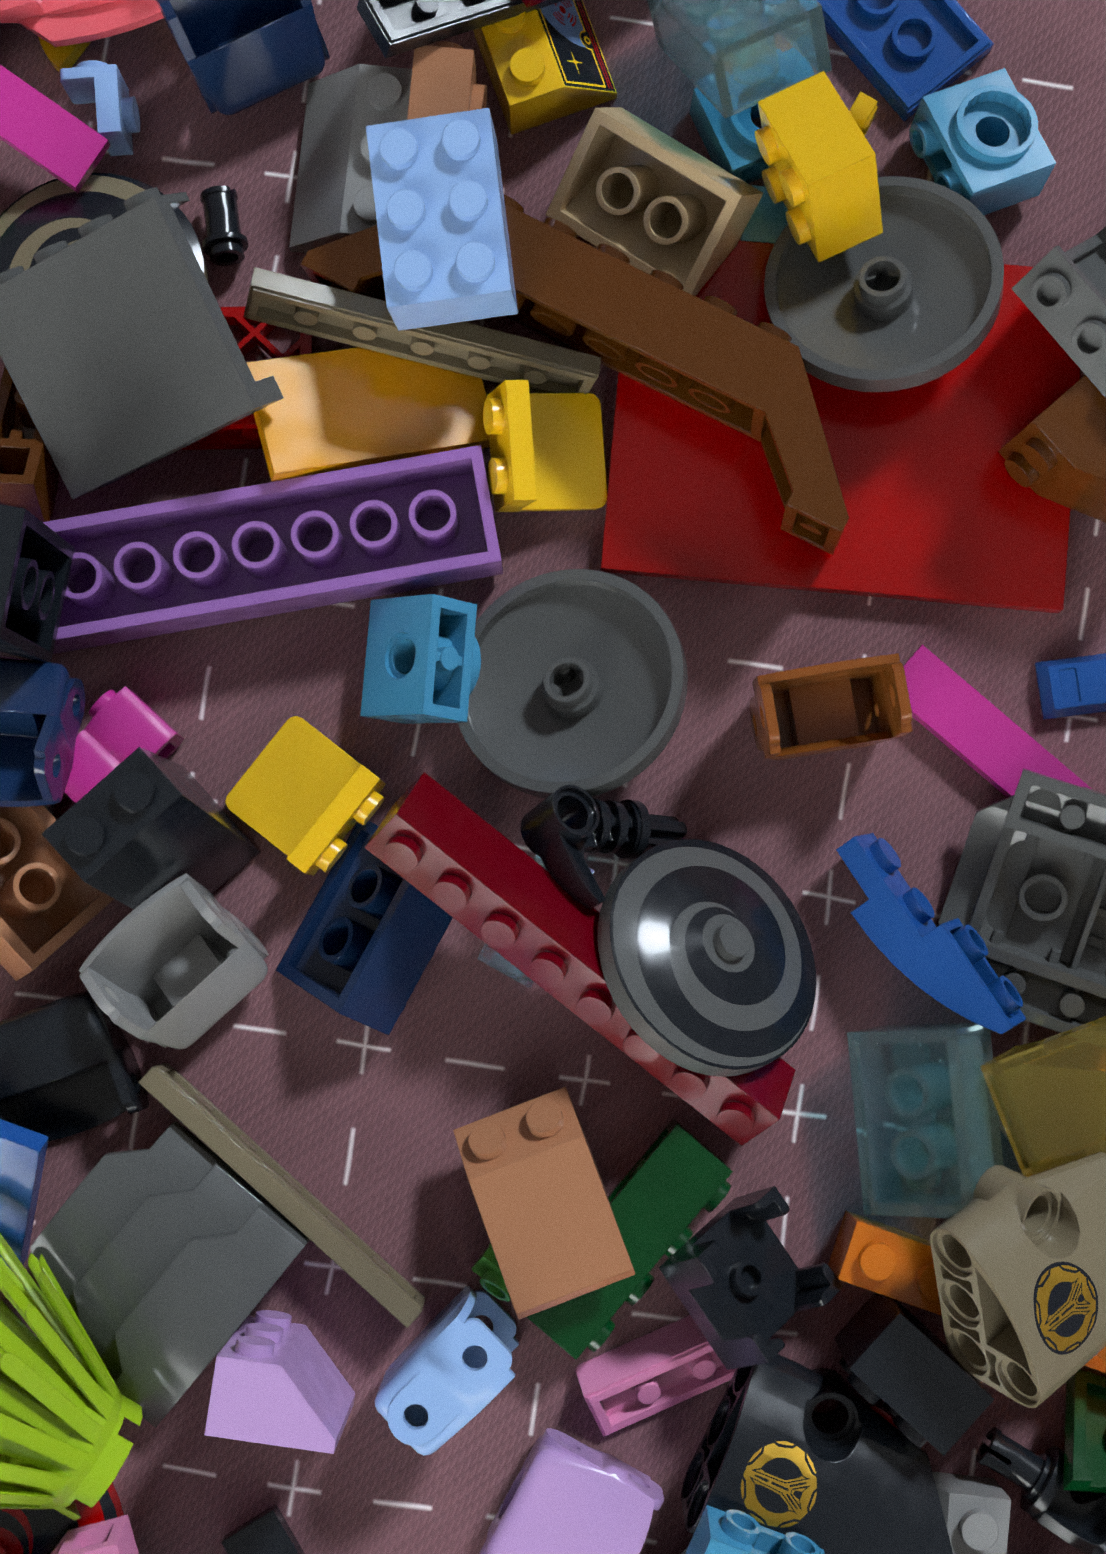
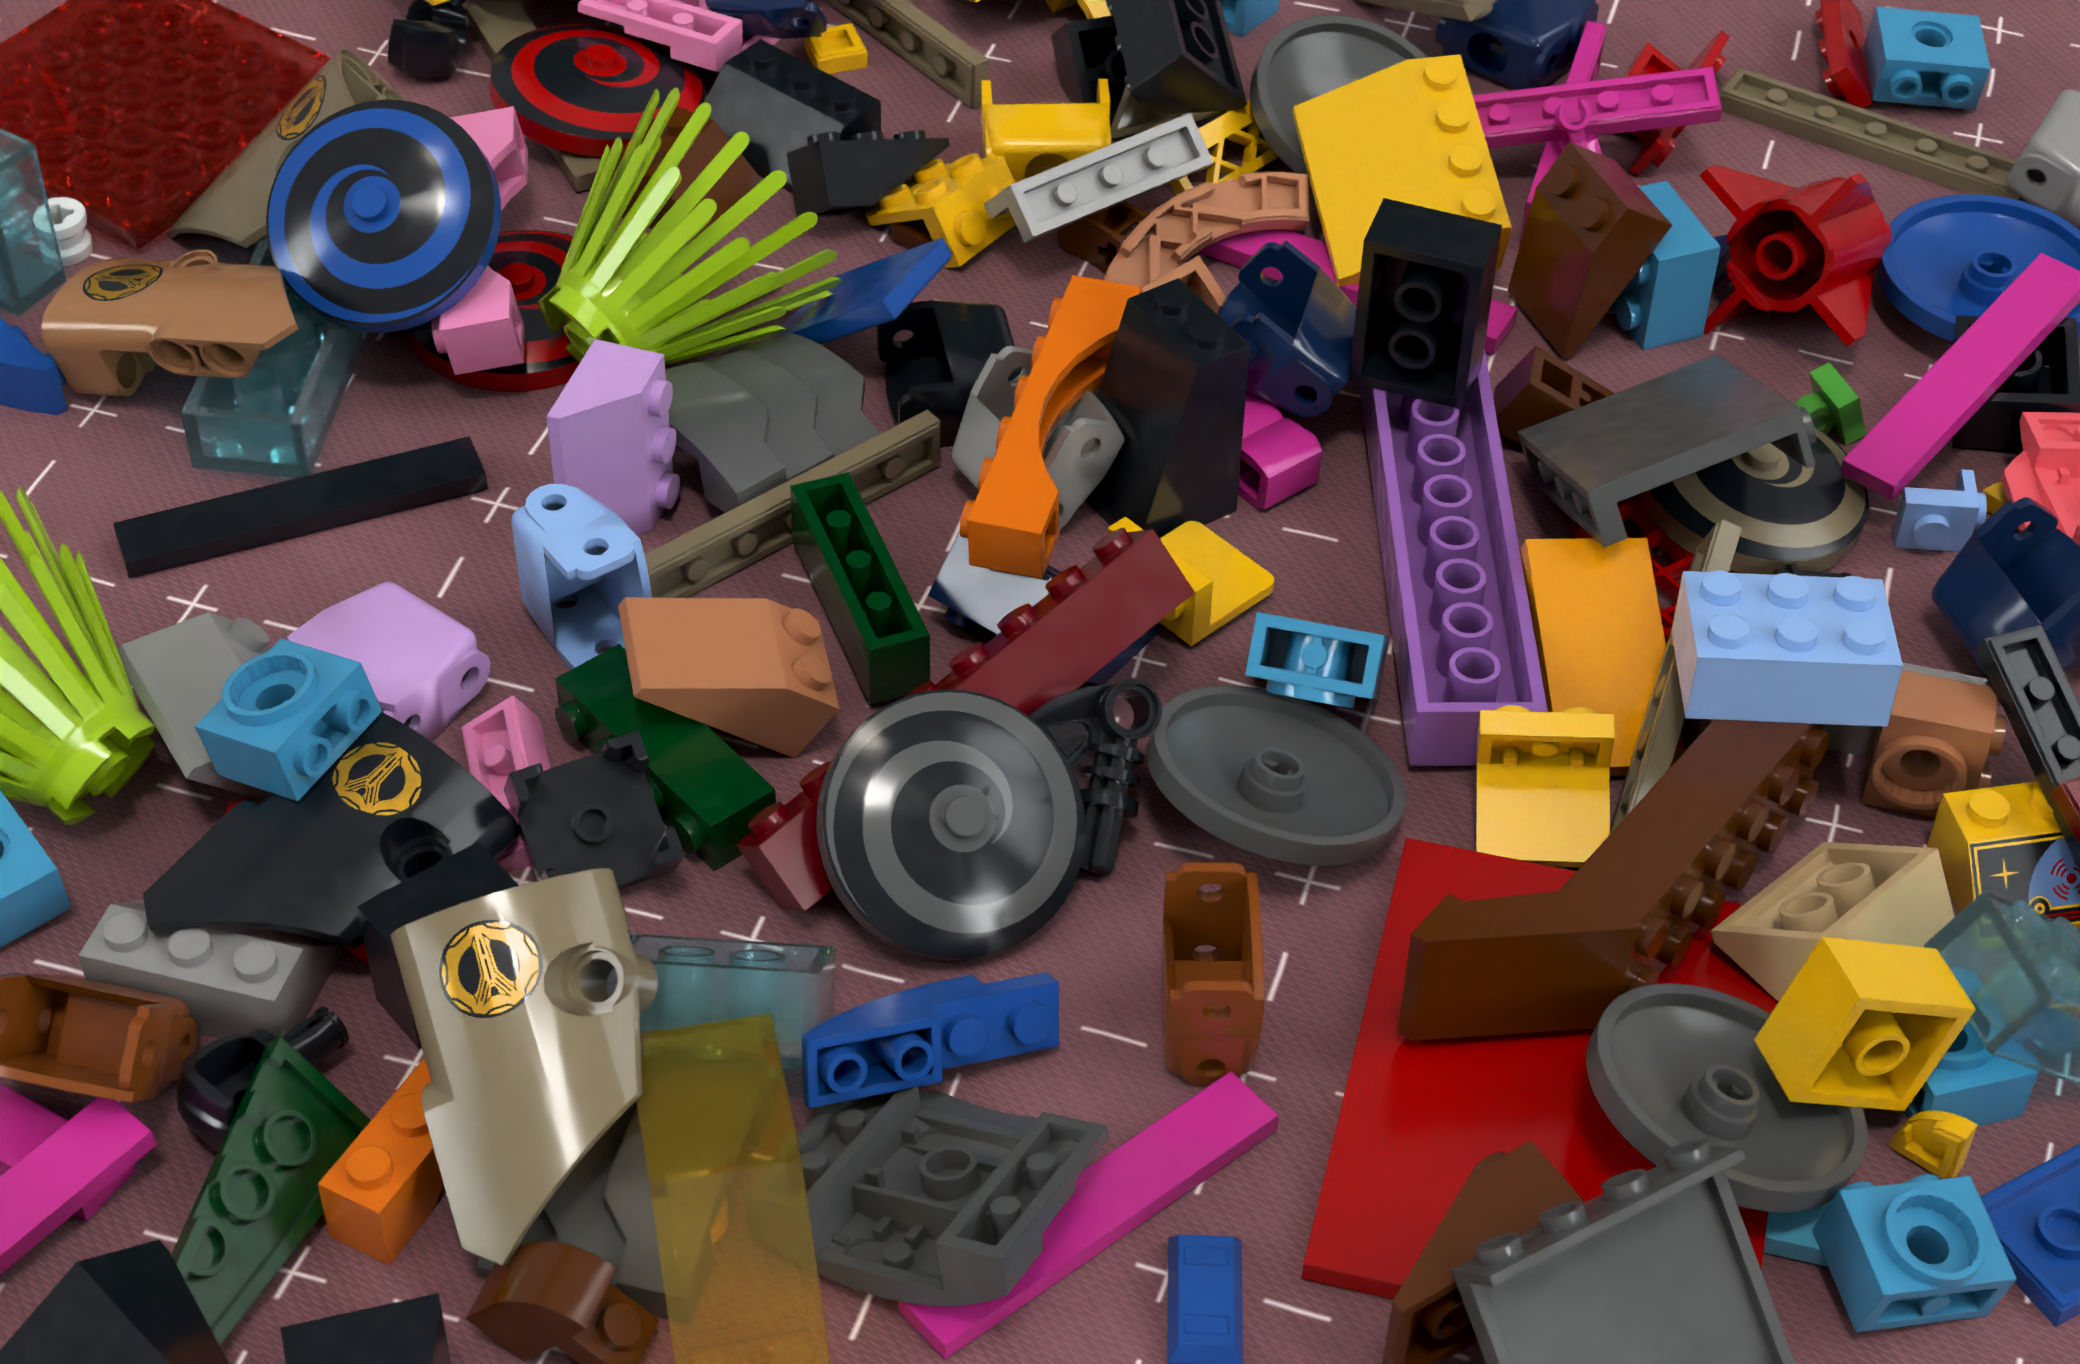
camera: 100 degrees right, 40 degrees down
none -> dark green brick [790,472,930,704]
none -> orange arch [960,275,1142,579]

